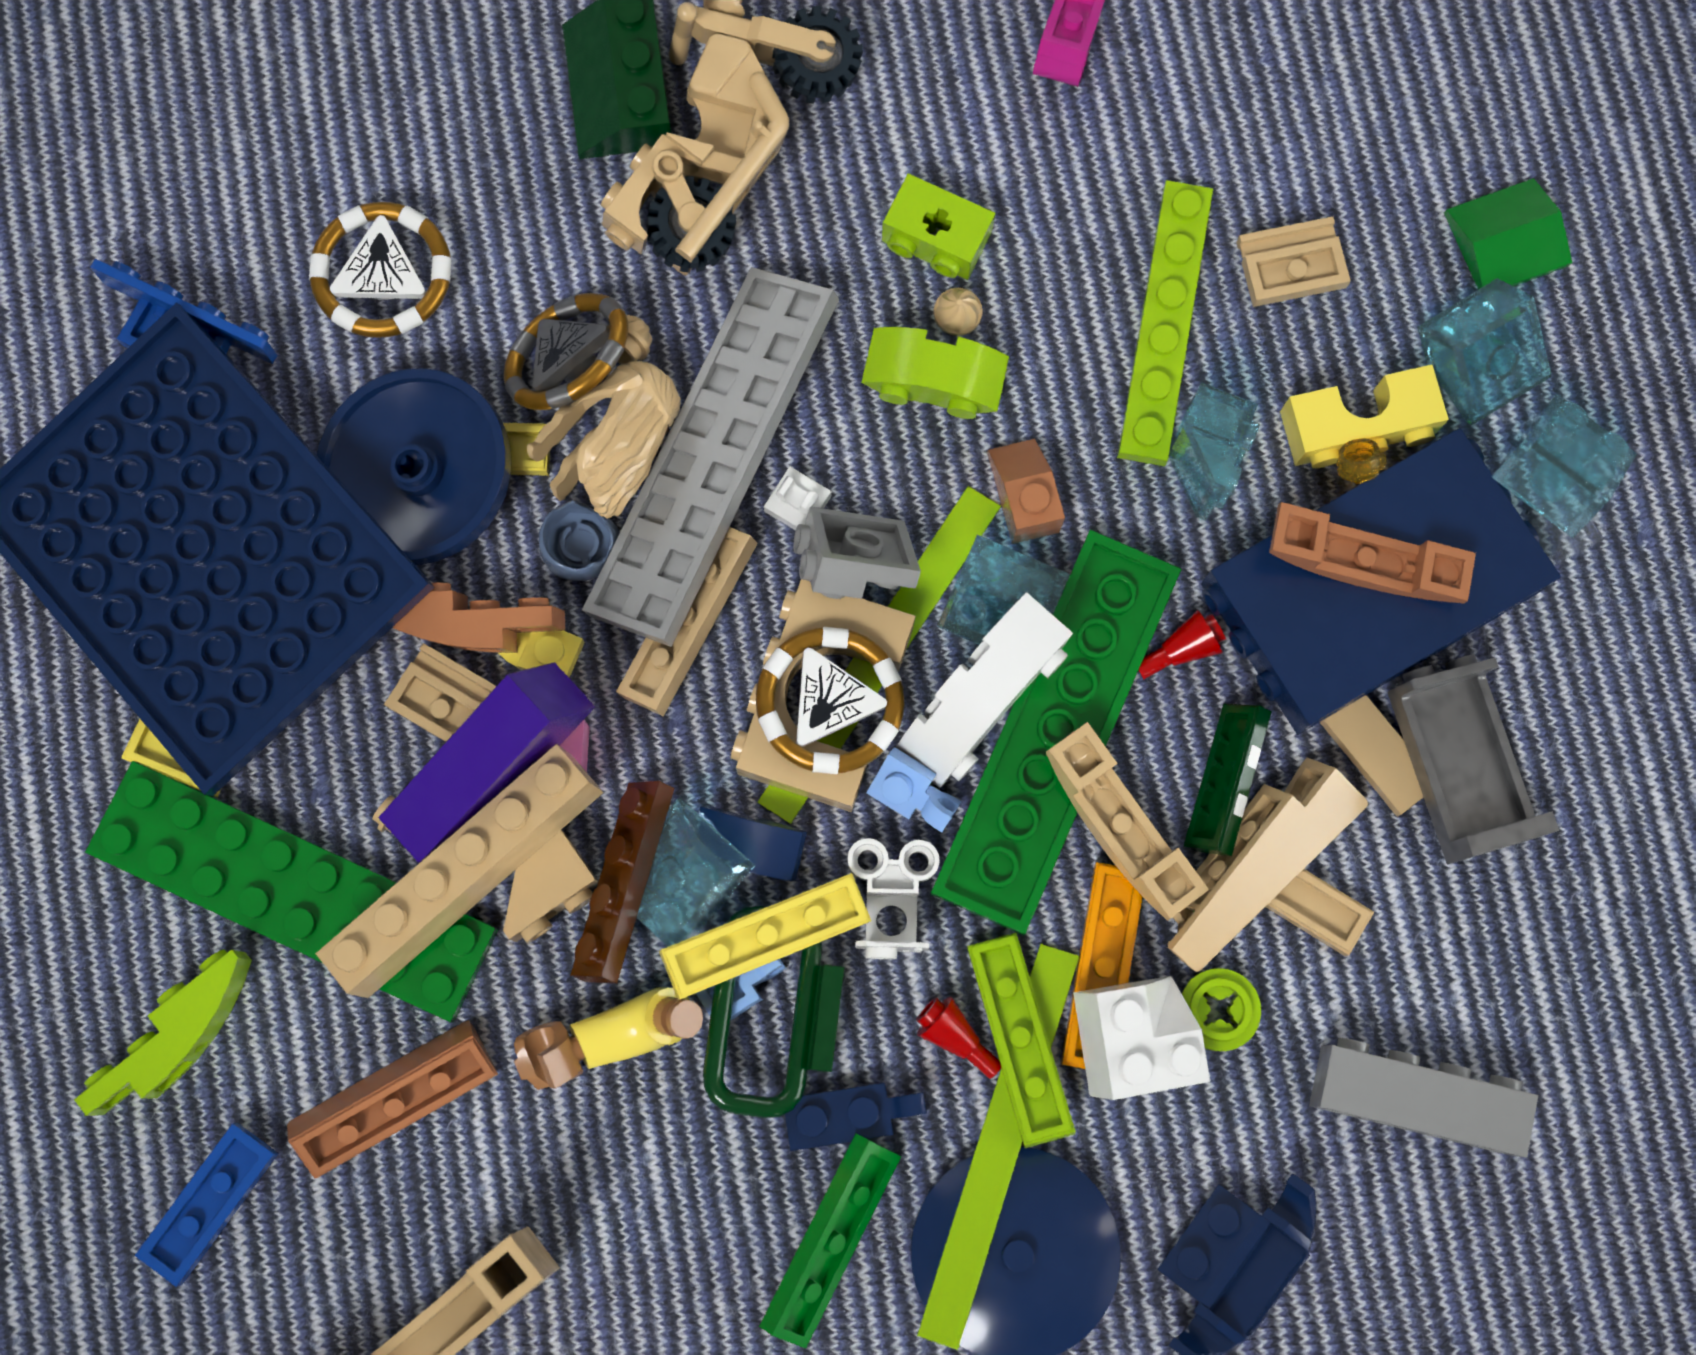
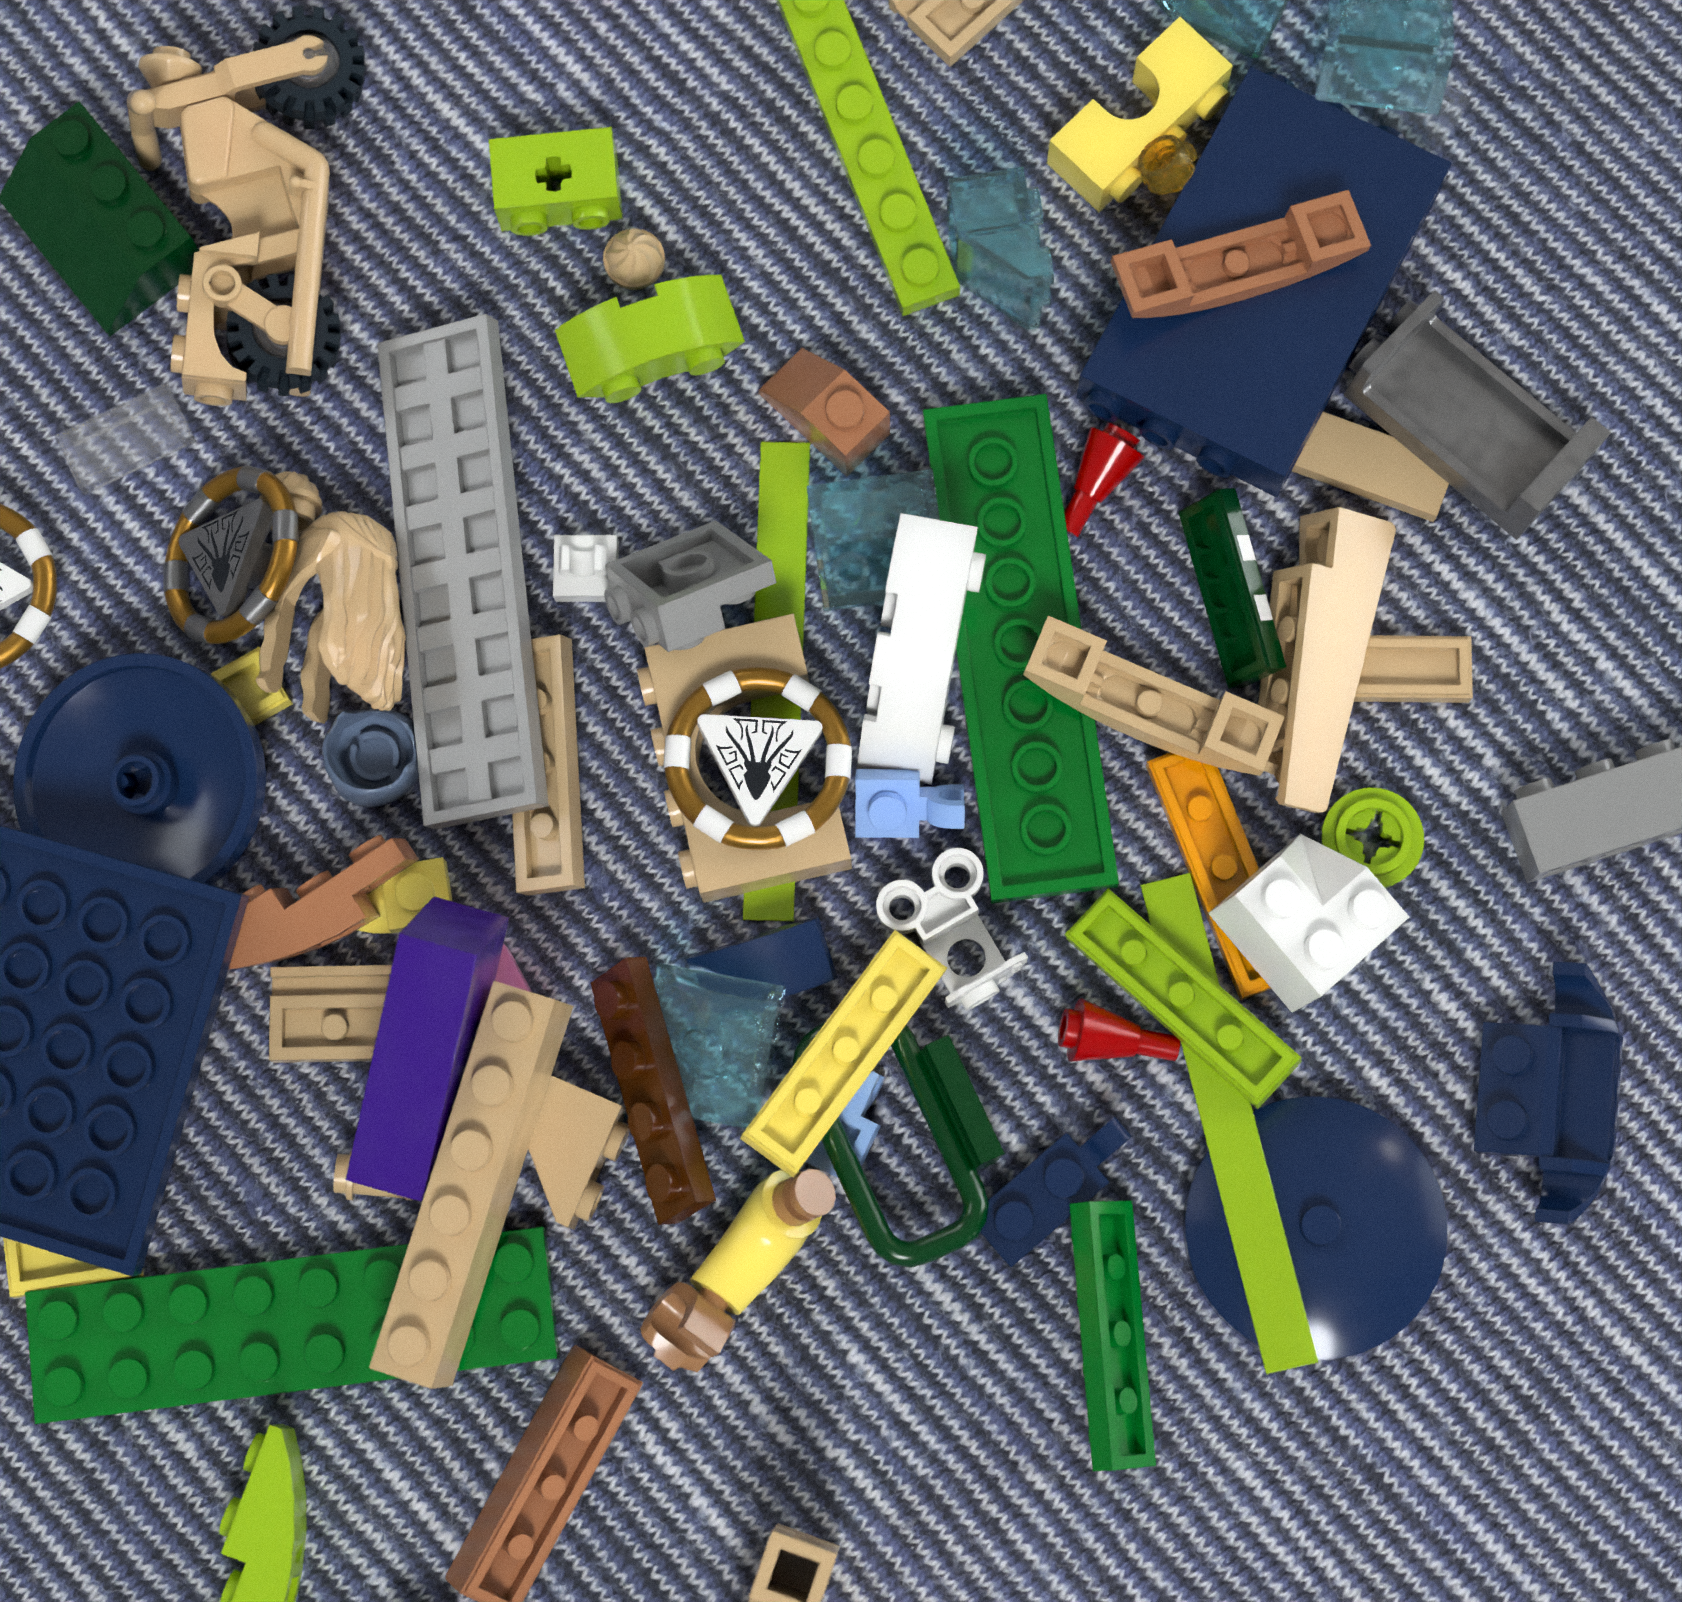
camera: 25 degrees left, 0 degrees up
none -> clear tile [54,382,197,495]

